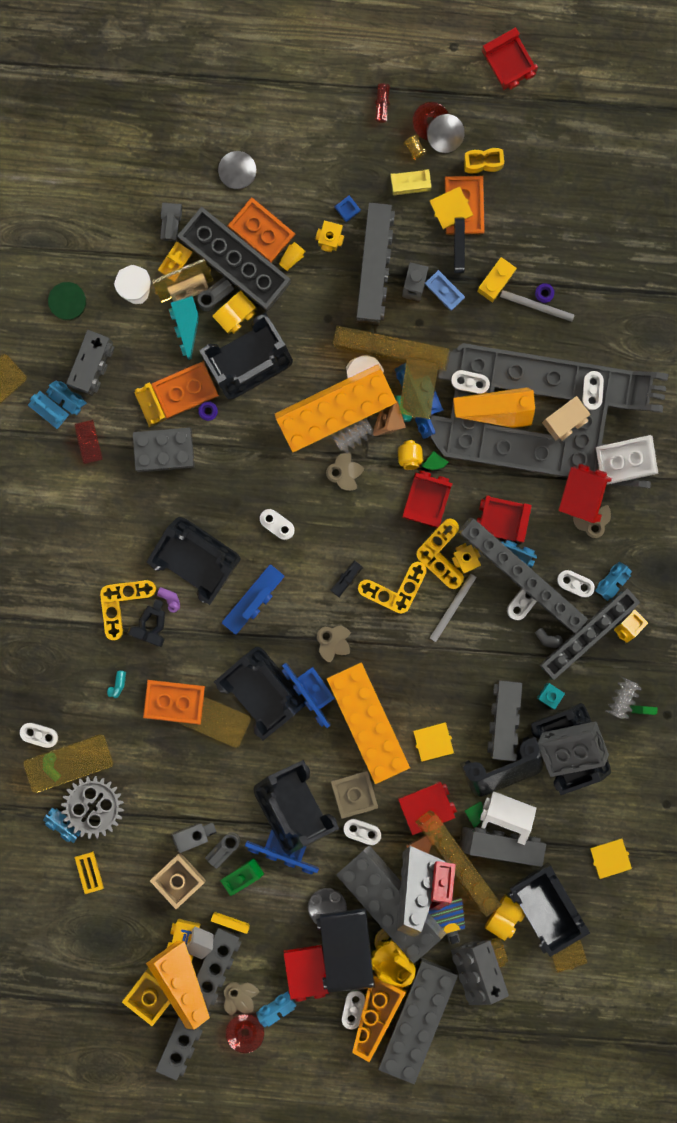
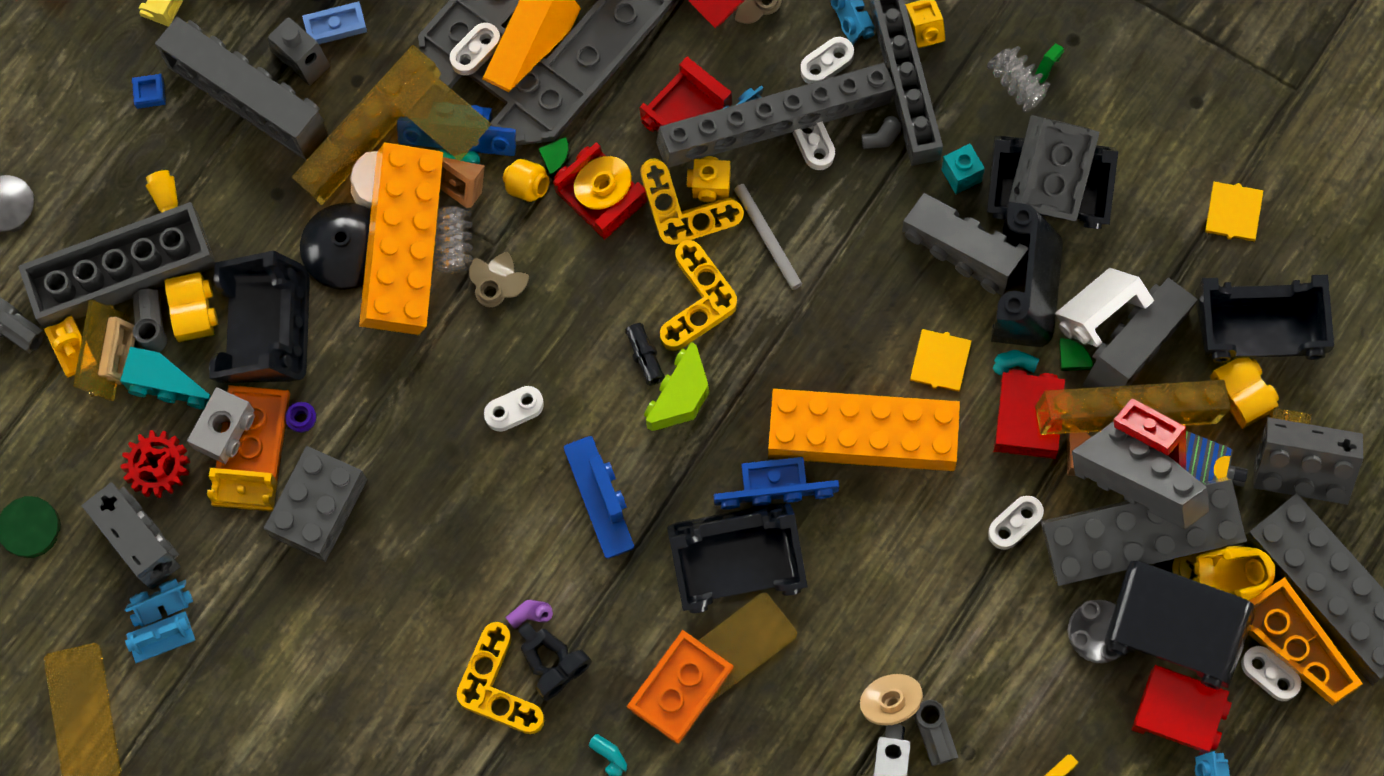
camera: 55 degrees left, 15 degrees down
clear red slope [75,420,103,464] -> none
white hat [114,265,151,304] -> none
black windscreen [146,517,241,605] -> none
green plate [220,858,265,896] -> none
orange tile [227,197,296,263] -> none
blue bracket [245,830,319,874] -> none
black windscreen [253,760,339,855] -> none
yellow brick [315,220,344,252] -> none
dark tan plate [317,626,351,662] -> none
dark tan plate [331,771,378,819] -> none
clear yellow piece [552,940,588,973] -> none
none -> red gear [120,430,190,498]
none -> light grey brick [187,387,255,464]
none -> black dish [300,203,371,290]
none -> yellow dish [574,156,632,210]
none -> lime slope [644,342,709,431]
none -> tan dish [860,674,923,726]
none -> teal arm [993,350,1040,375]

